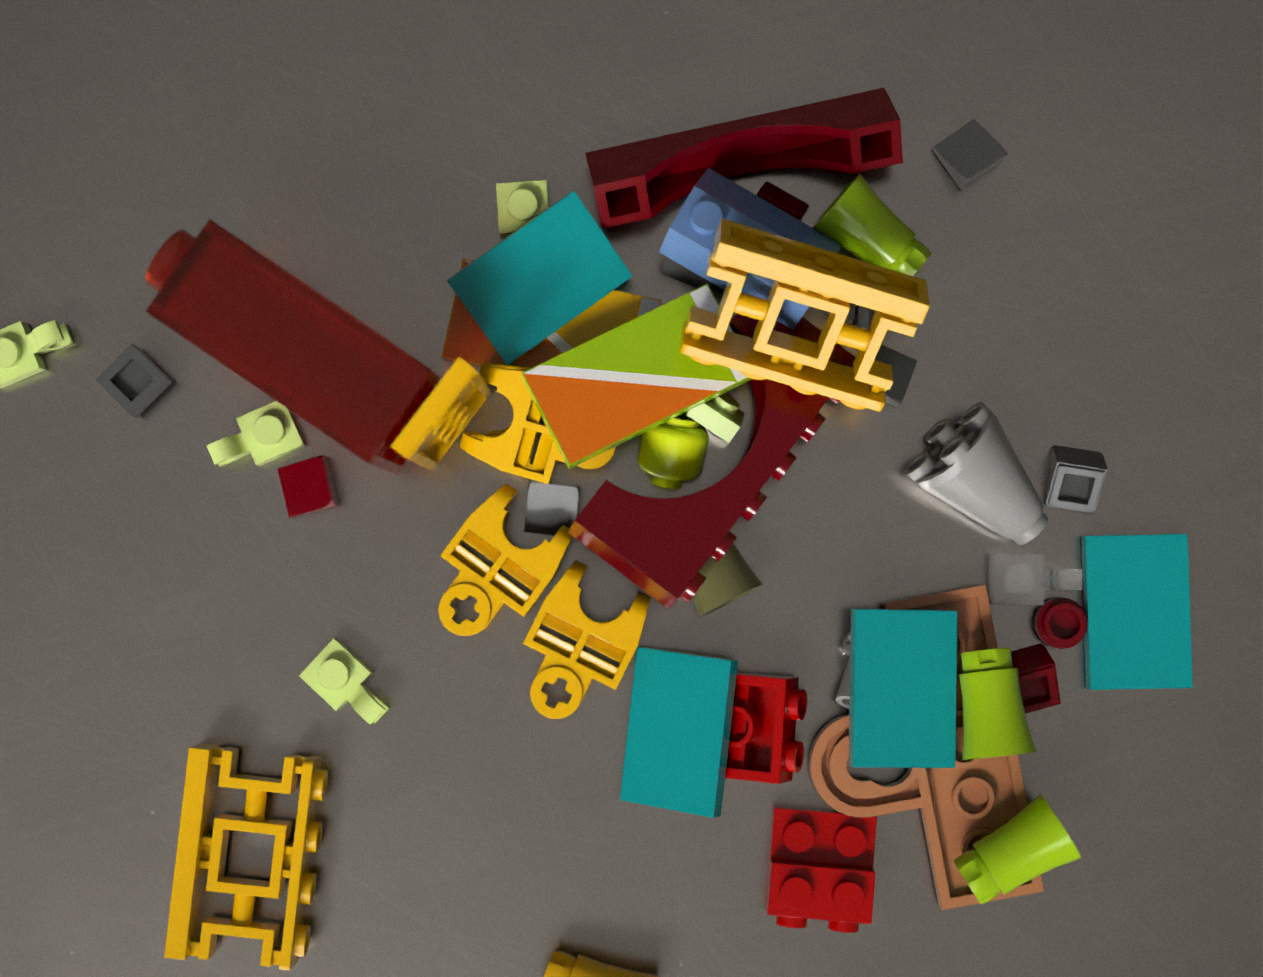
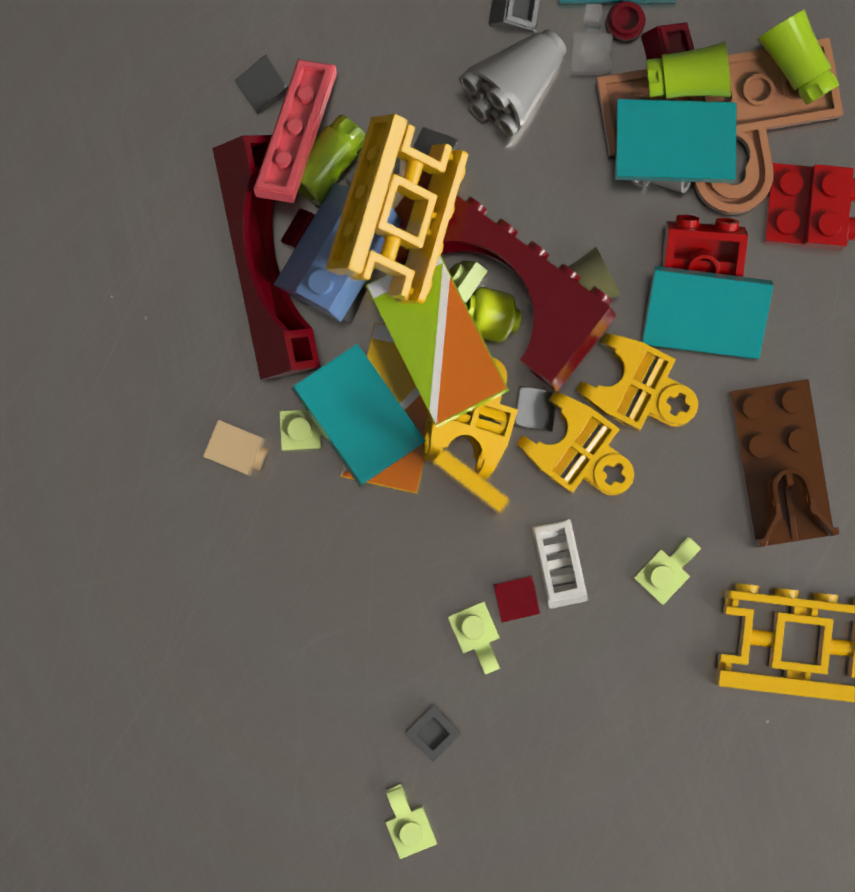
camera: 90 degrees left, 0 degrees up
clear red brick [145,219,441,475] -> none
none -> tan brick [203,420,268,476]
none -> coral tile [254,59,337,203]
none -> white slope [532,519,588,609]
none -> reddish brown plate [729,379,839,547]

